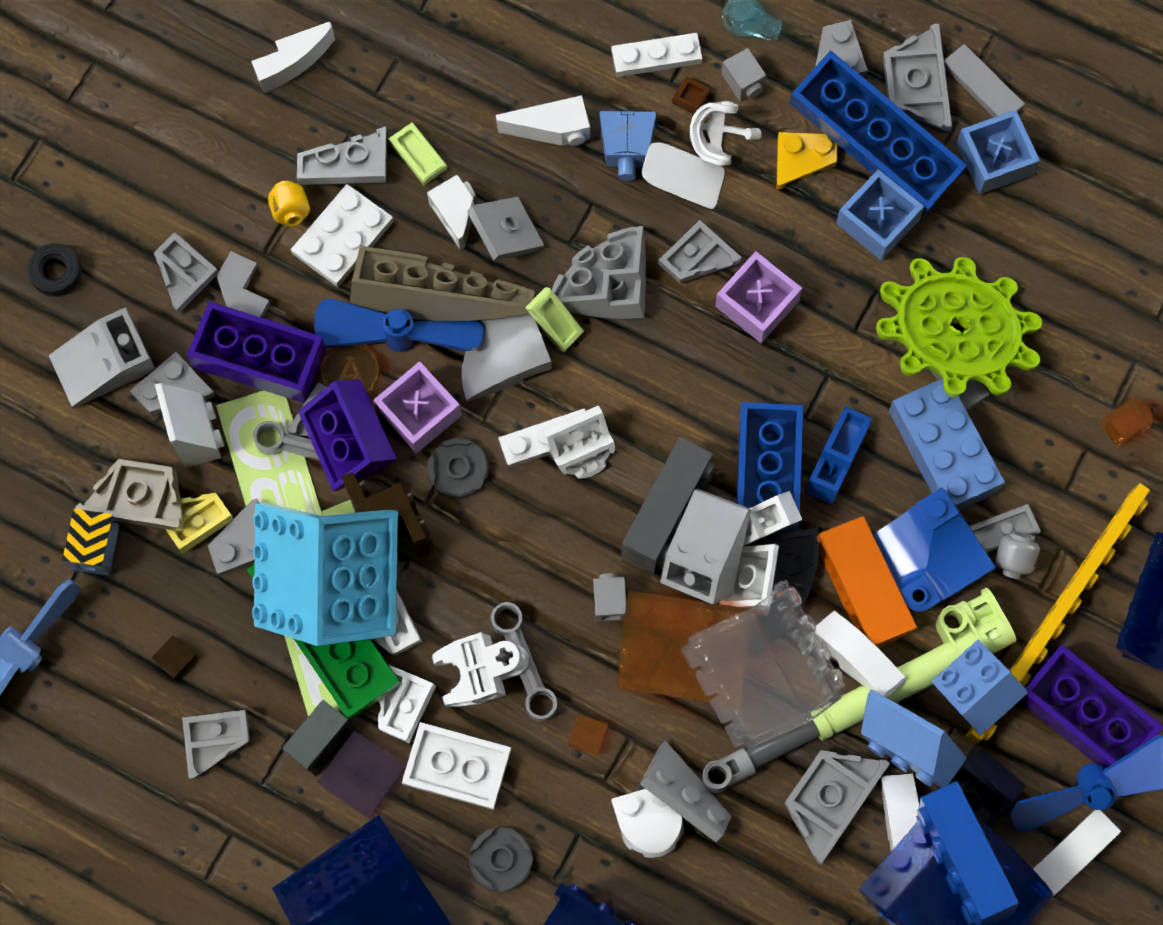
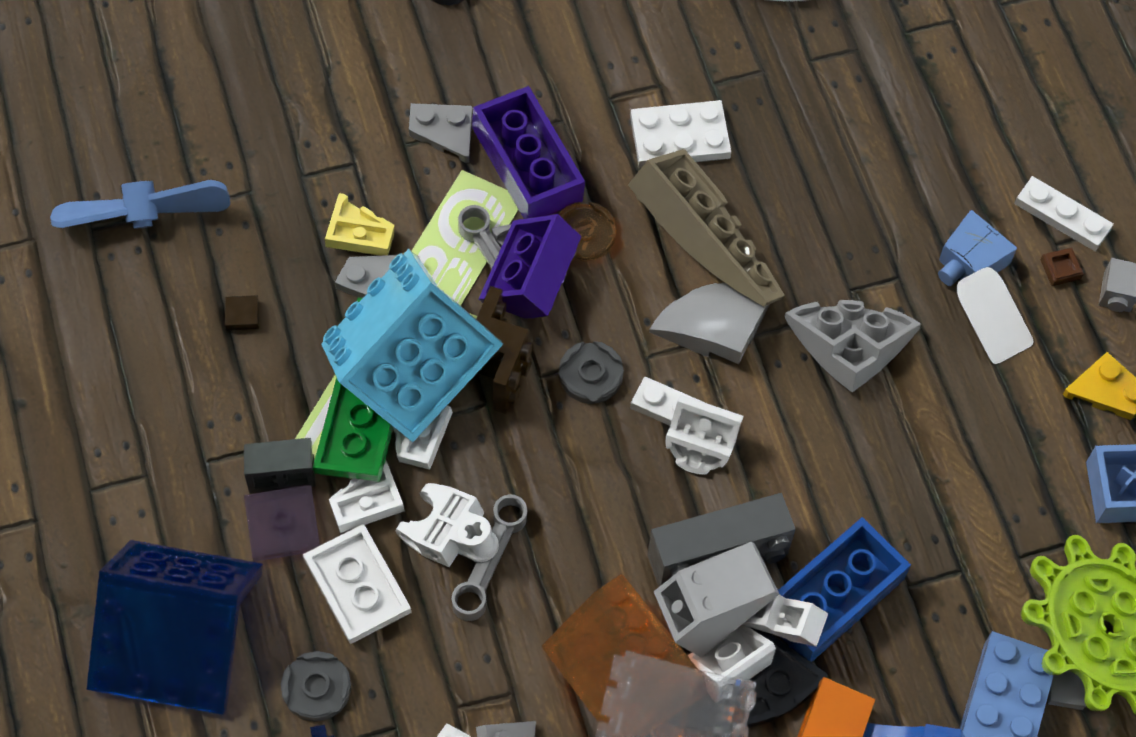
camera: 40 degrees right, 10 degrees down
light grey slope [49,307,155,408] -> none
piece [62,509,121,576] -> none
wing [75,459,185,532] -> none
light grey wing [154,232,219,313] -> none
white slope [155,383,224,468] -> none
light grey wing [182,710,250,778] -> none
light grey tile [217,251,270,318] -> none
yellow head [268,180,310,226] -> none
light grey wing [297,127,387,185] -> none
blue piece [314,298,484,352] -> none
lavender brick [373,361,462,454] -> none
yellowish green tile [389,122,447,185] -> none
white slope [427,175,476,250] -> none
light grey plate [467,197,545,261] -> none
white slope [496,95,590,146] -> none
yellowish green tile [525,287,584,352] -> none
clear orange tile [568,714,608,755] -> none
light grey brick [593,573,627,622] -> none
light grey wing [658,220,741,283] -> none
white helmet [690,101,761,166] -> none
lavender brick [715,251,802,343] -> none
blue slope [804,406,873,505] -> none

